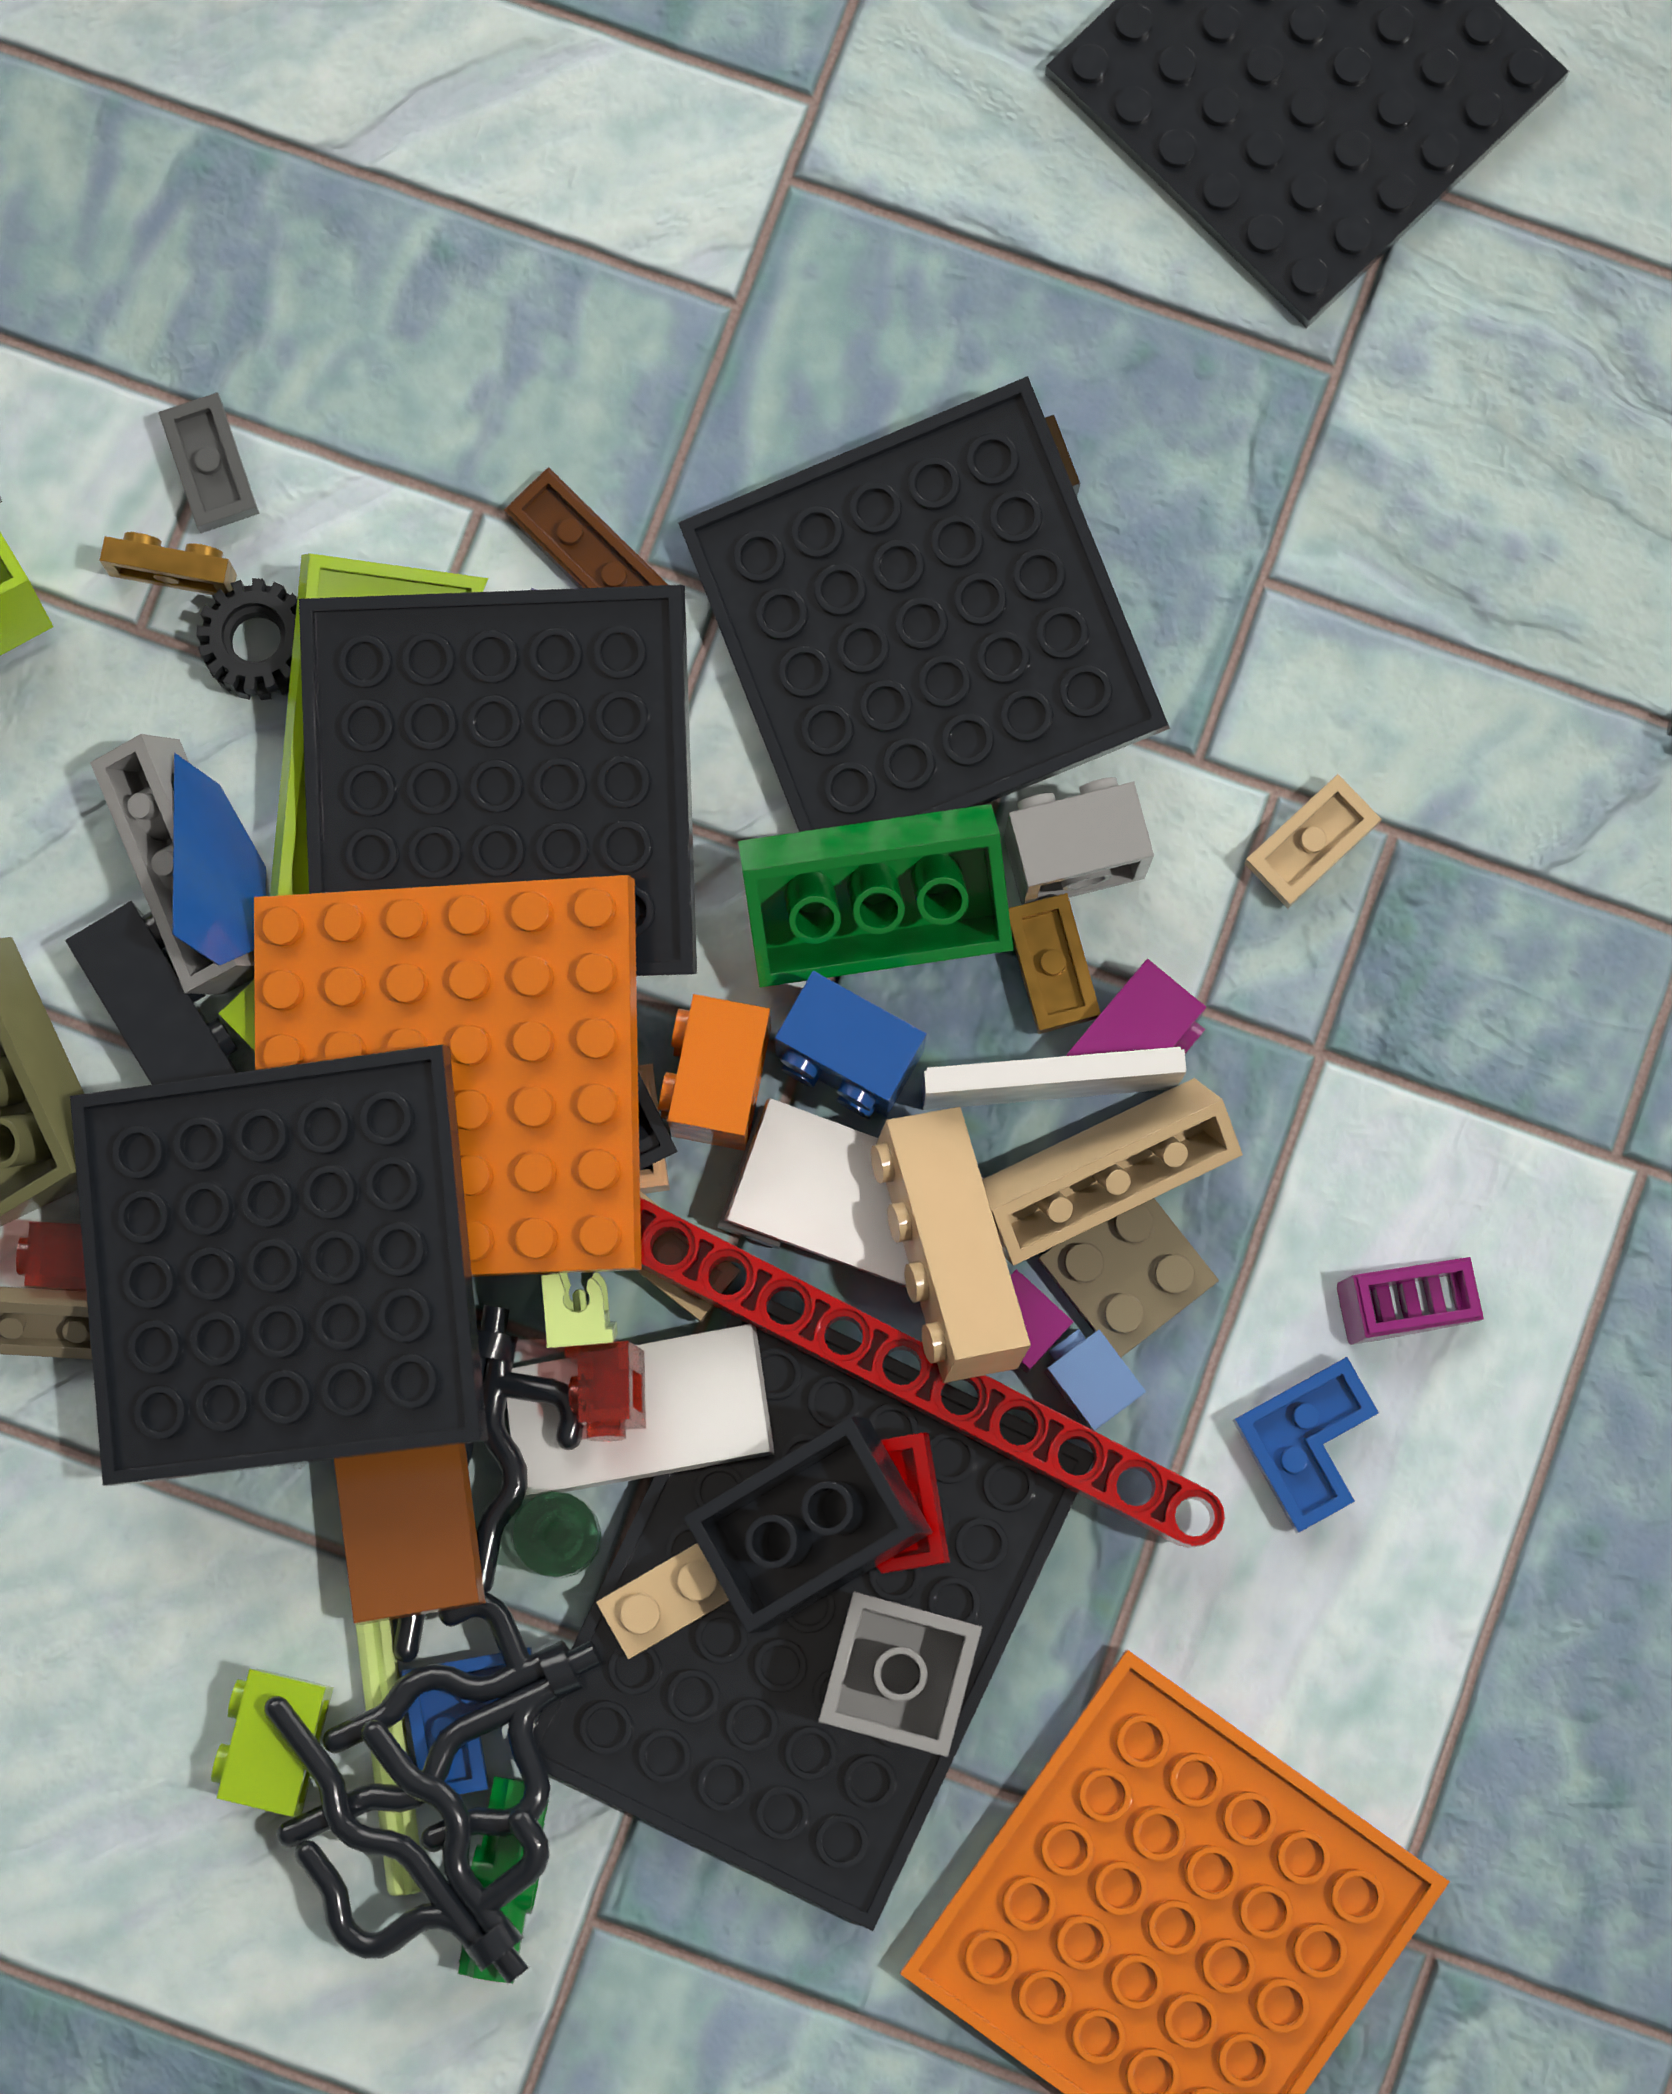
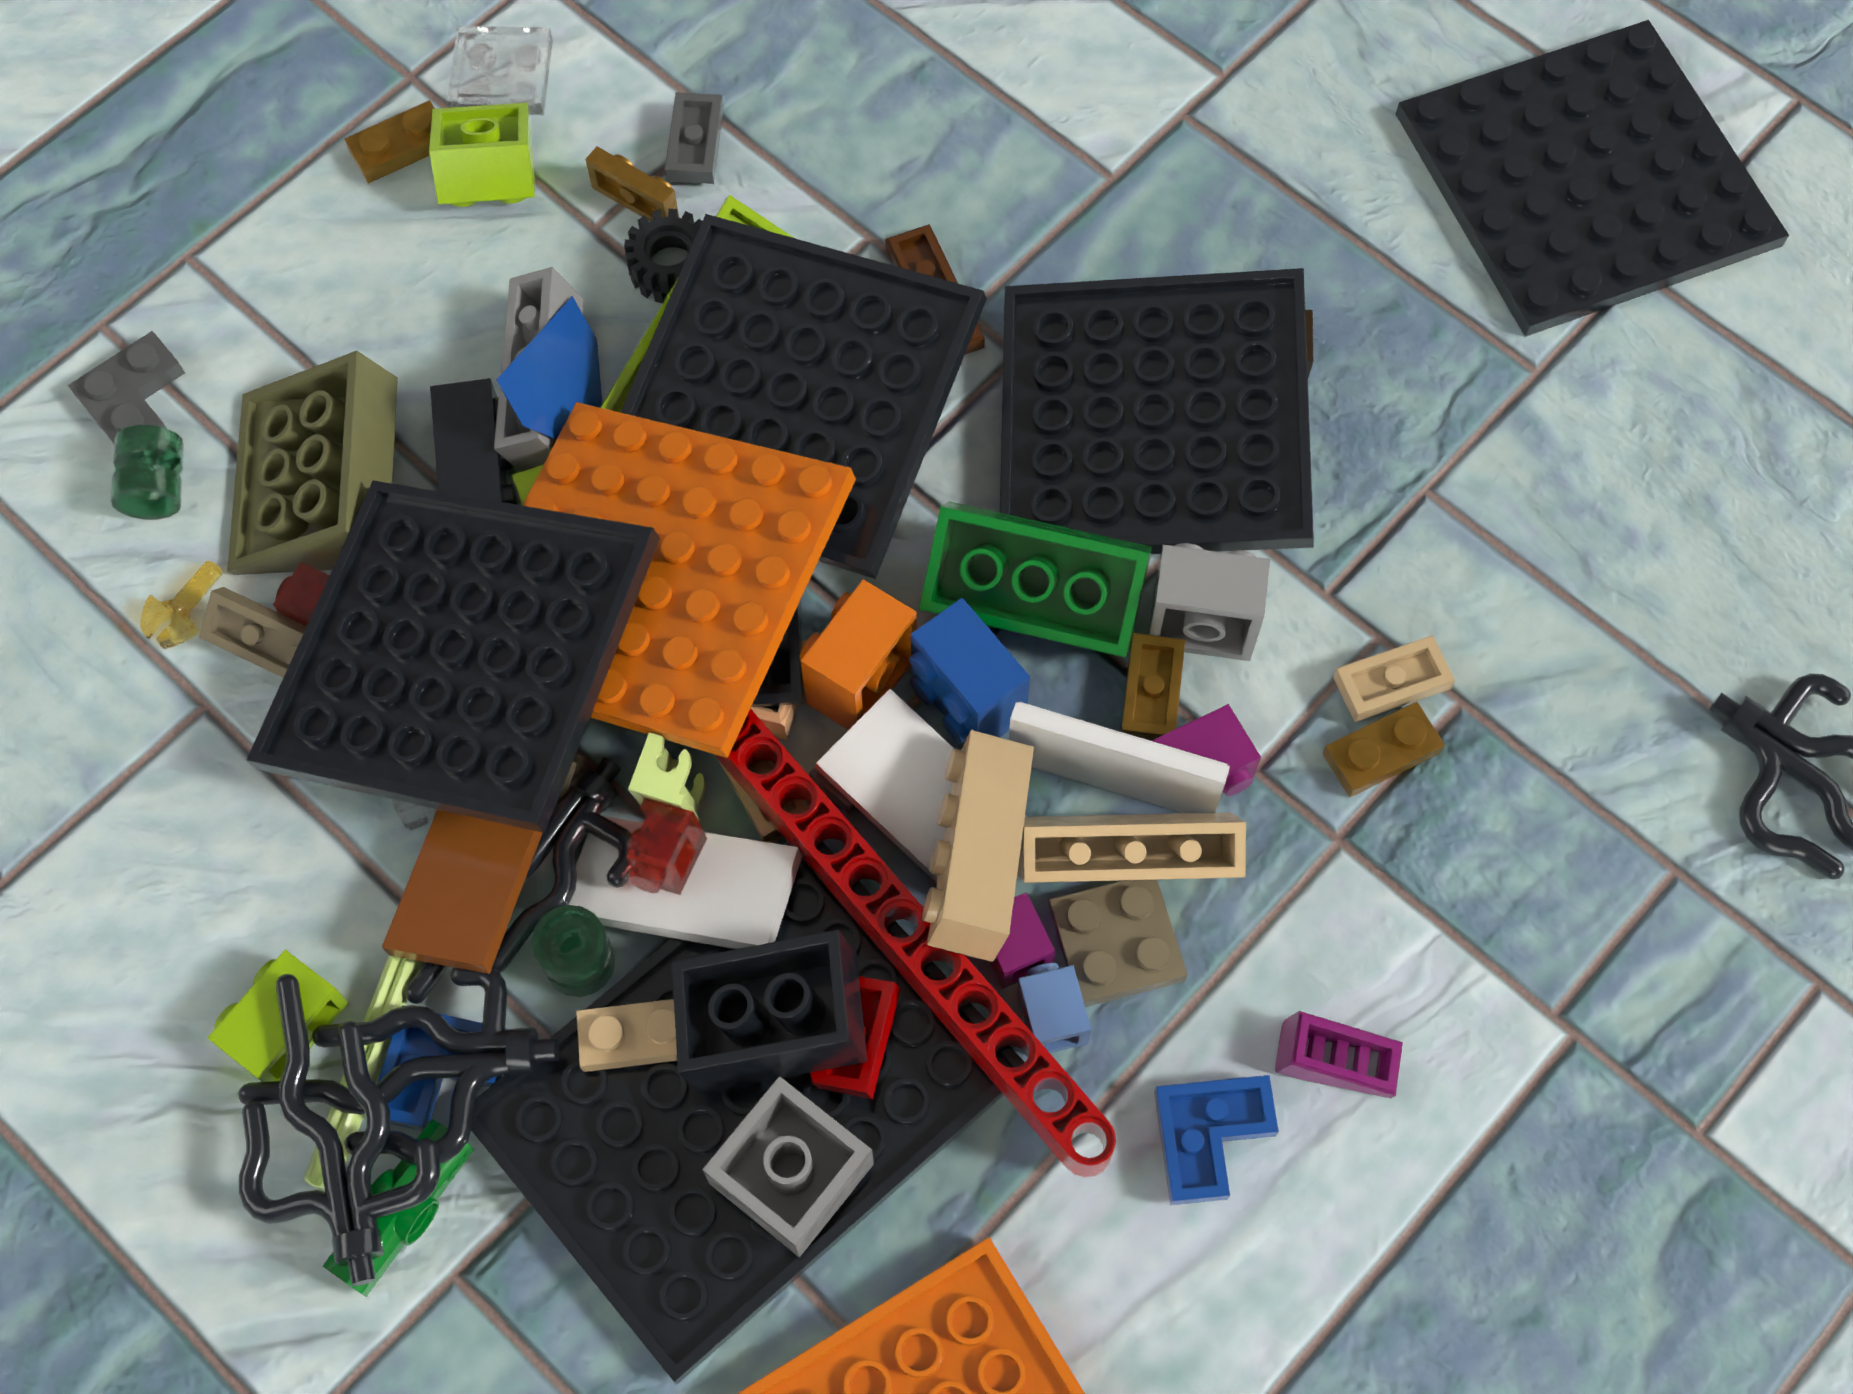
camera: 25 degrees right, 15 degrees down
none -> pearl gold plate [1322,701,1445,798]

